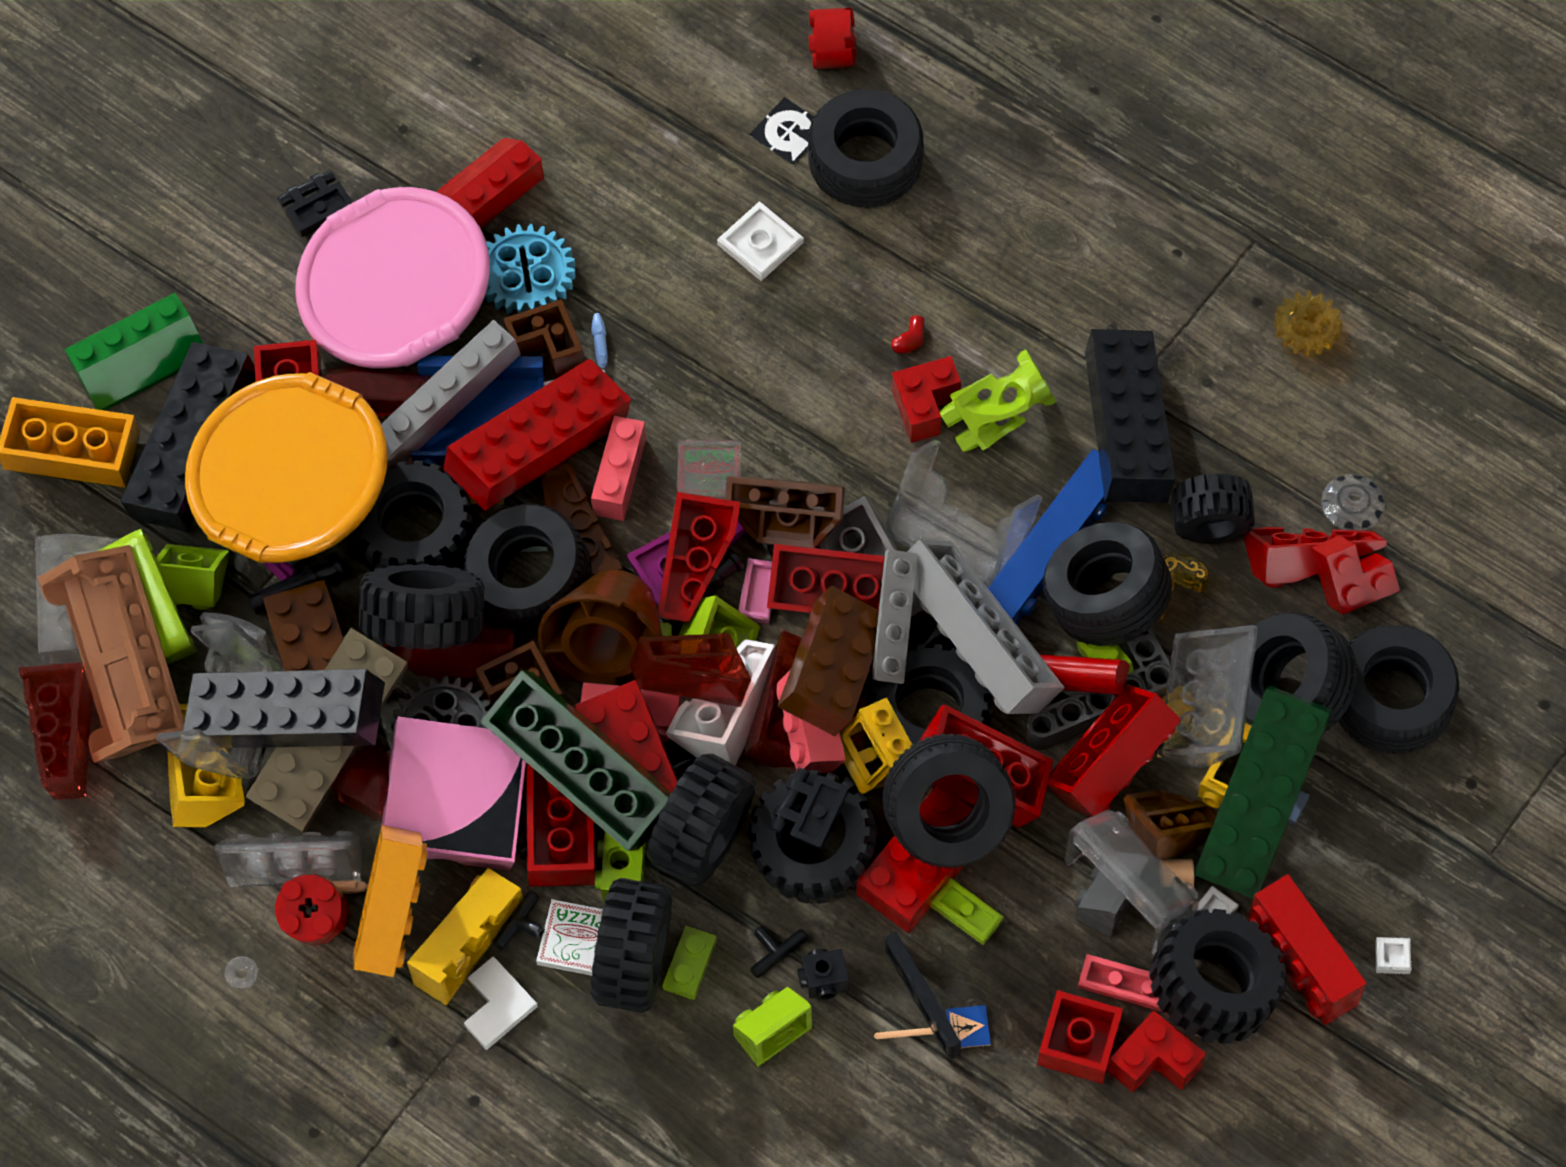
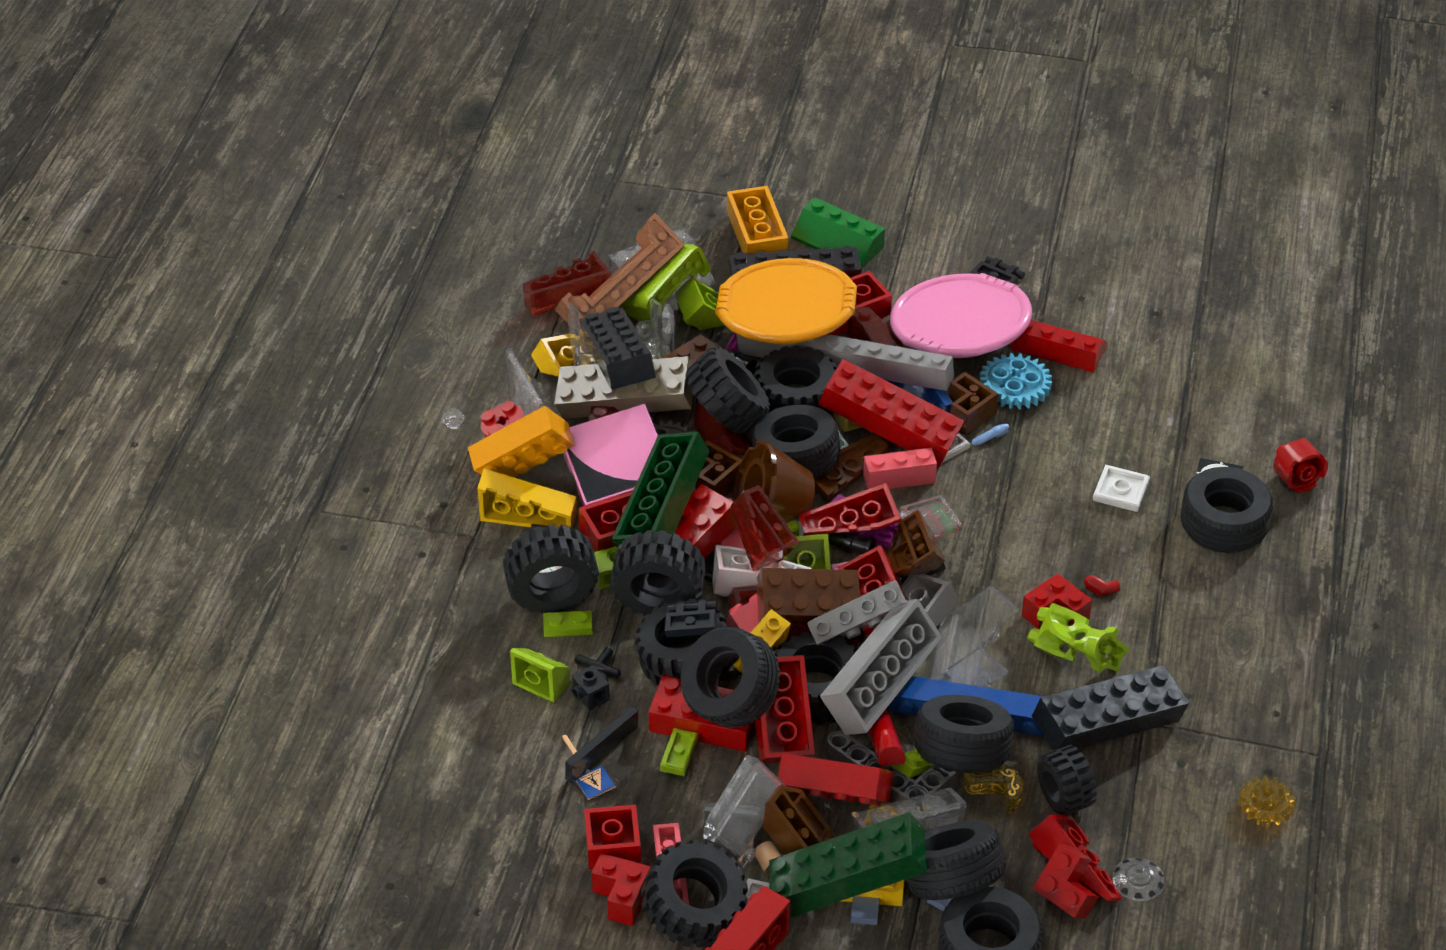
camera: 65 degrees right, 20 degrees down
white tile [464,956,538,1050] -> none

